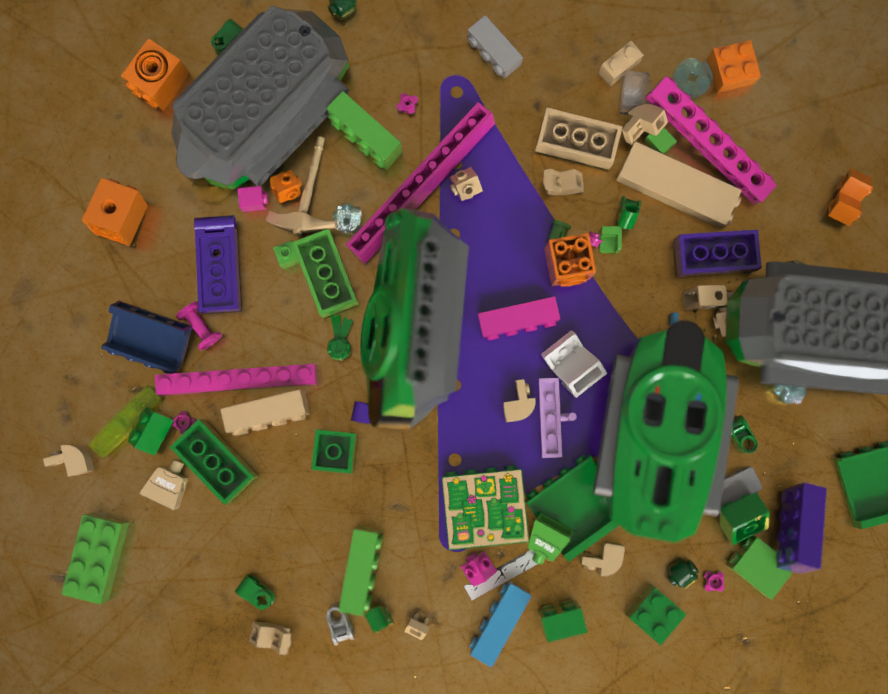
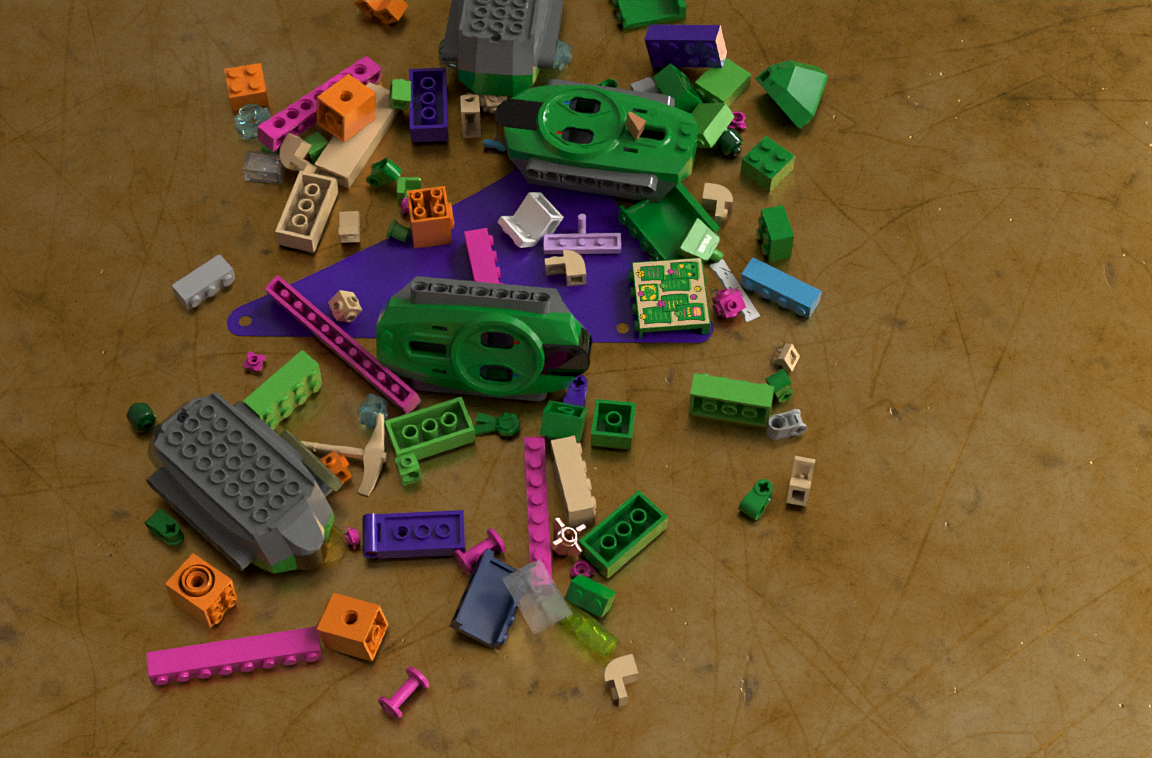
camera: 90 degrees left, 25 degrees down
bright green brick [61,513,129,604] -> none
tan torso [139,459,188,510] -> none
dark pink brick [238,186,269,212] -> none
tan brick [598,41,644,87] -> none
none -> dark pink brick [147,626,322,685]
none -> olive beam [280,429,343,492]
none -> orange brick [317,74,376,143]
none -> dark pink plate [344,526,361,550]
none -> dark pink hose [378,666,430,719]
none -> bright green brick [389,79,411,110]
none -> clear slope [502,559,572,636]
none -> green brick [539,400,589,442]
none -> nougat brick [550,517,586,556]
none -> nougat slope [625,112,646,141]
none -> bright green brick [691,103,734,148]
none -> green brick [755,60,828,129]

